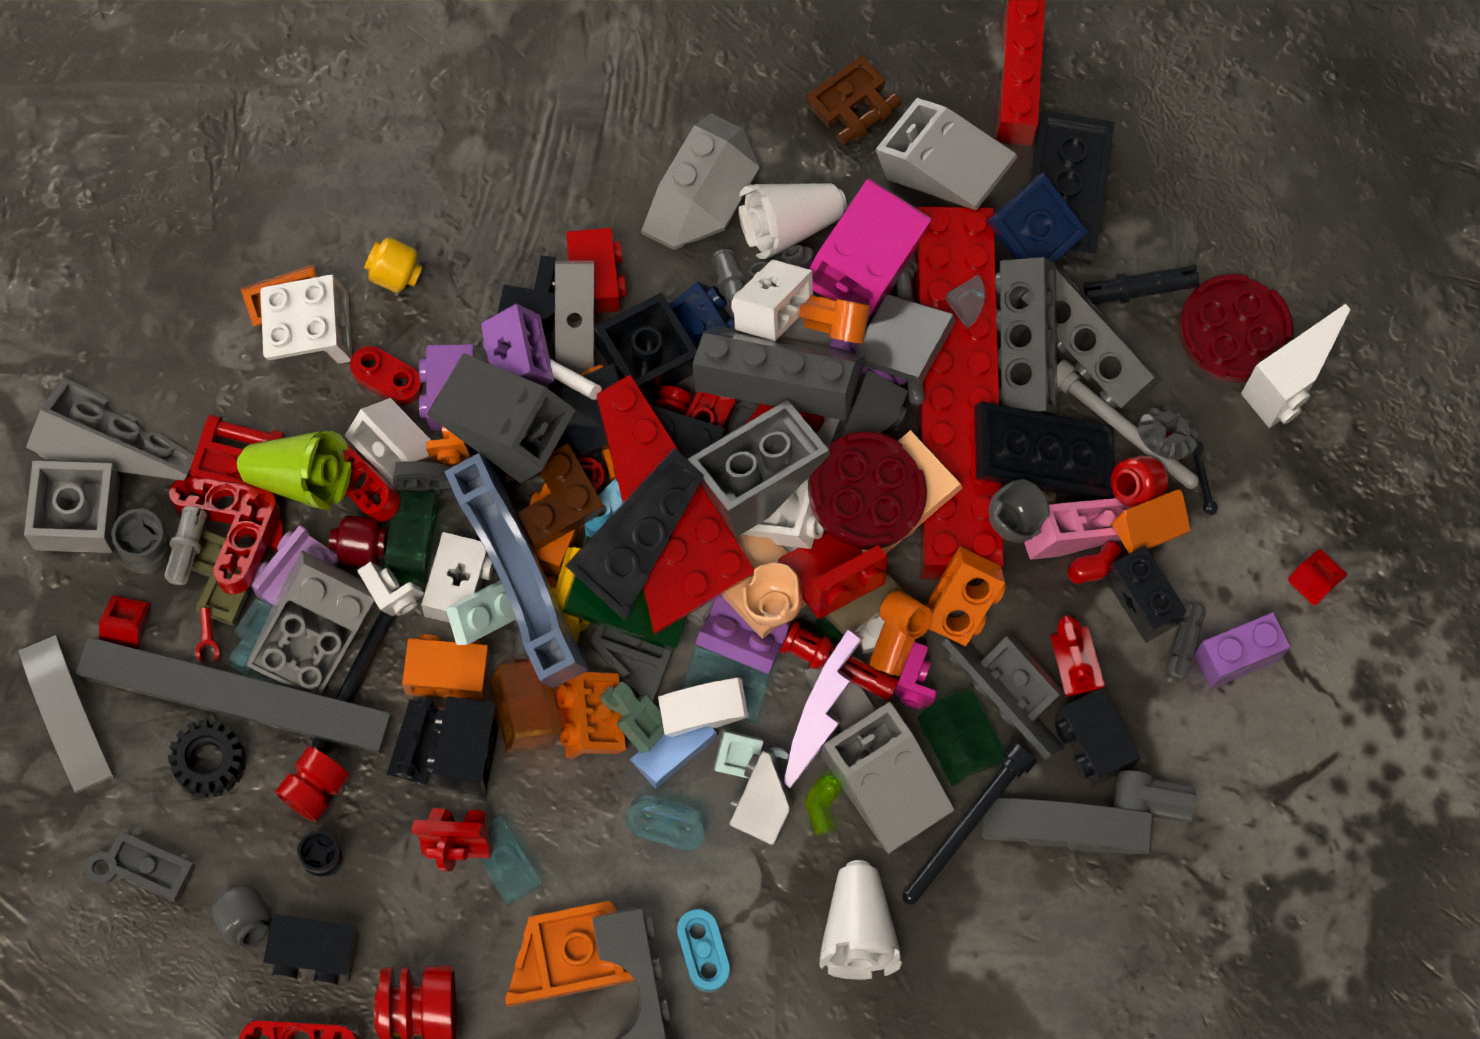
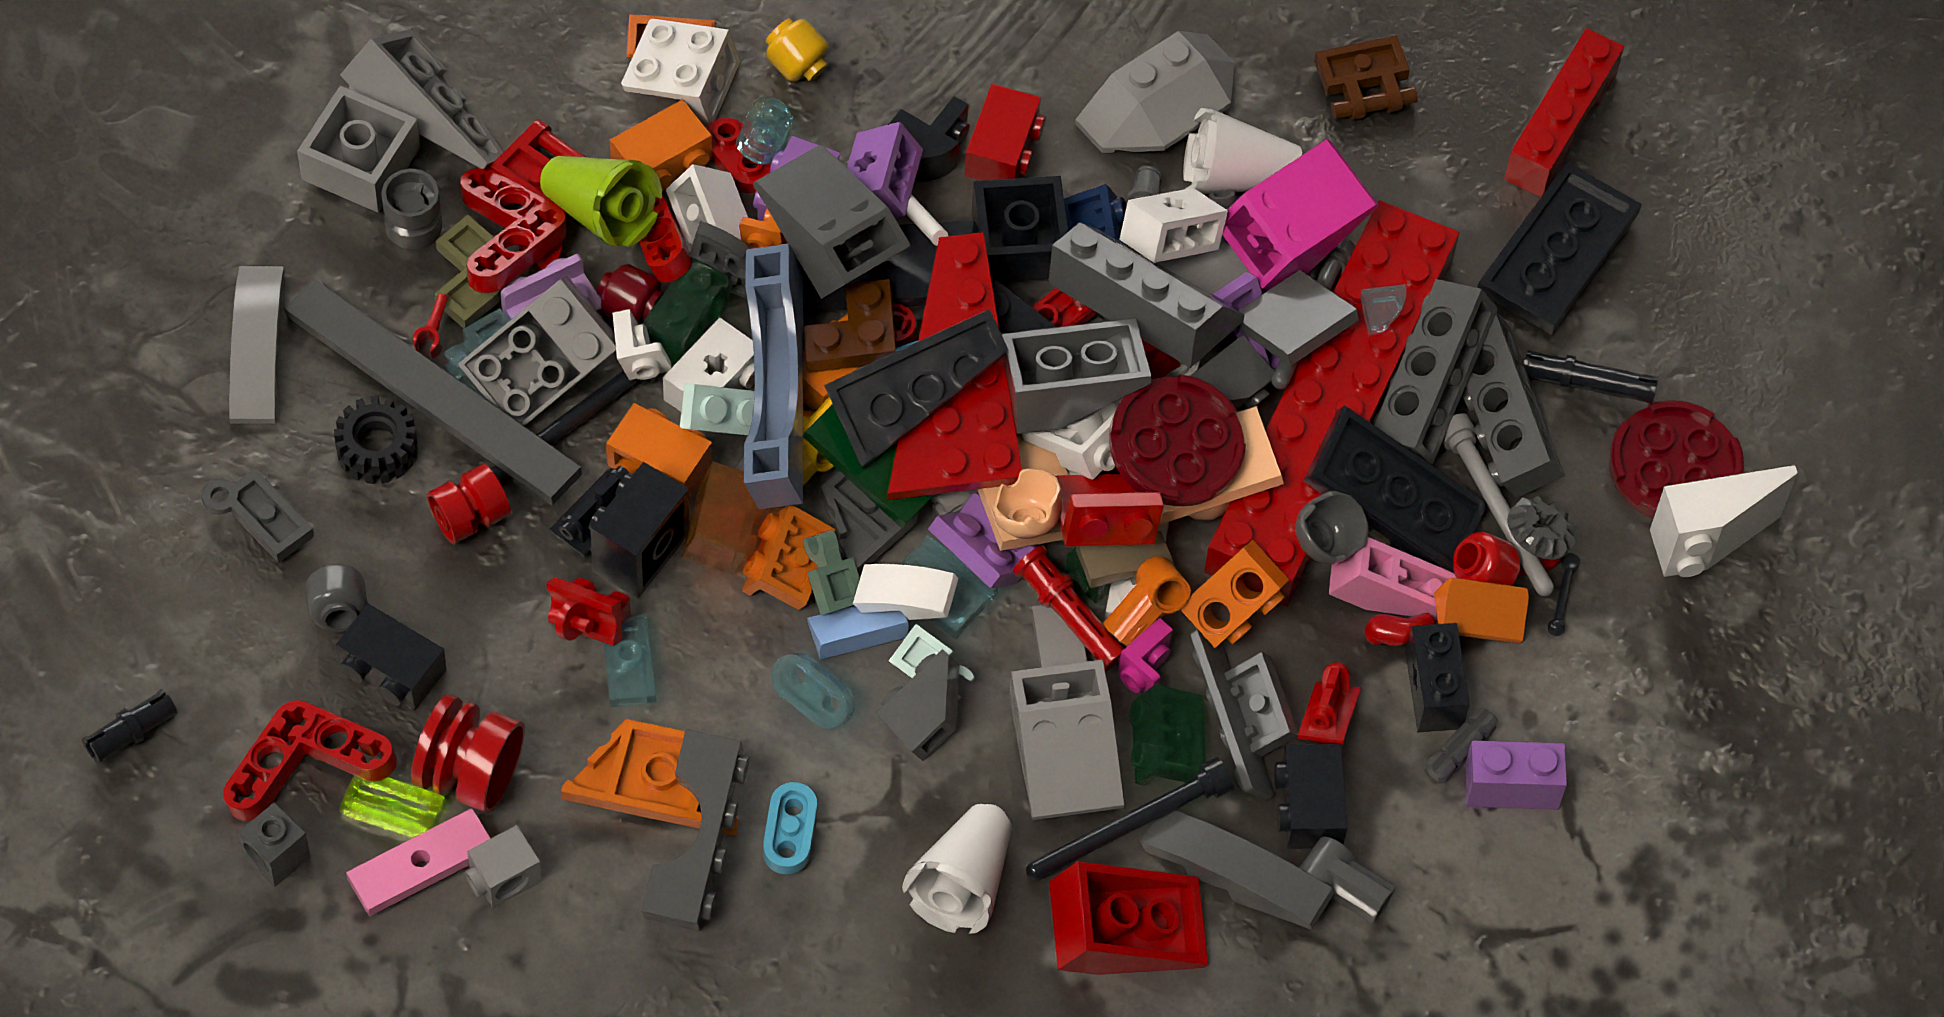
camera: 25 degrees right, 10 degrees down
red slope [99,595,150,649] -> none
light grey axle [164,507,208,586] -> none
black wheel [298,830,343,879] -> none
light grey tile [555,261,594,375] -> none
red bush [654,386,692,415] -> none
slope [784,628,864,788] -> none
orange piece [799,295,871,344] -> none
clear neon green arm [804,775,841,836] -> none
light grey slope [875,98,1018,210] -> none
dark blue plate [986,173,1088,262] -> none
red slope [1288,548,1348,606] -> none
none -> orange brick [610,99,712,191]
none -> clear light blue plate [736,97,793,164]
none -> red slope [1049,861,1208,975]

